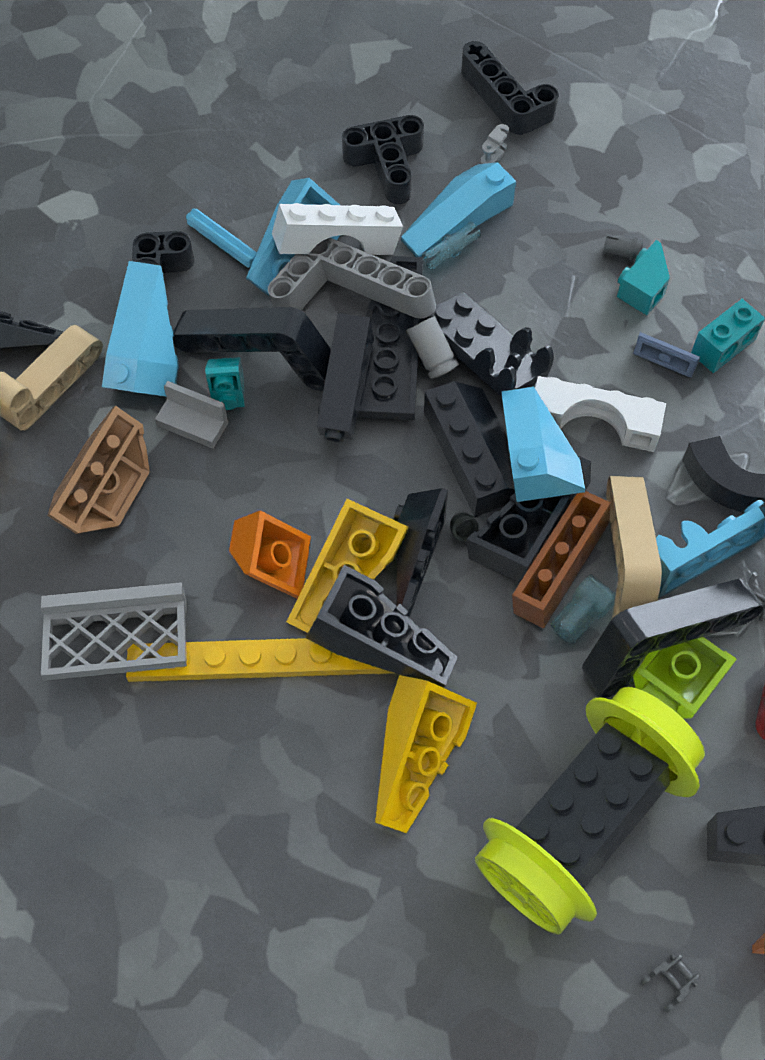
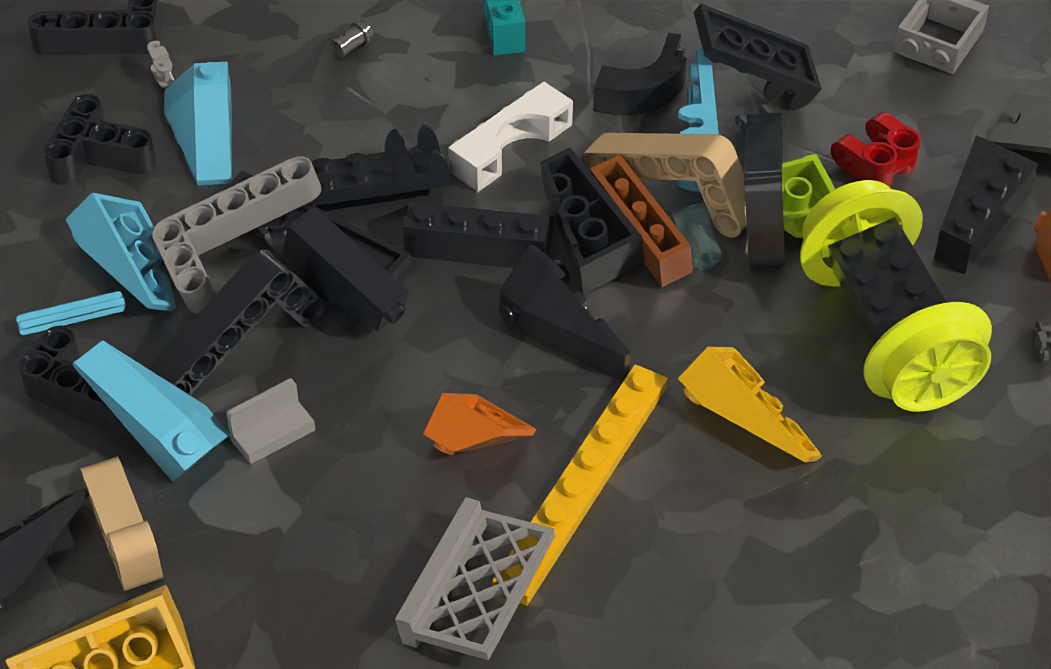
camera: 60 degrees left, 15 degrees down
medium nougat wedge [47,406,150,534] -> none
teal slope [205,357,245,410] -> none
white arch [272,203,403,255] -> none
yellow wedge [286,499,409,633] -> none
black wedge [306,565,458,688] -> none
light grey piece [406,316,459,379] -> none
clear light blue pin [422,222,481,270] -> none
medium azure wedge [501,387,585,502] -> none
teal slope [617,240,670,315] -> none
sand blue slope [633,332,700,377] -> none

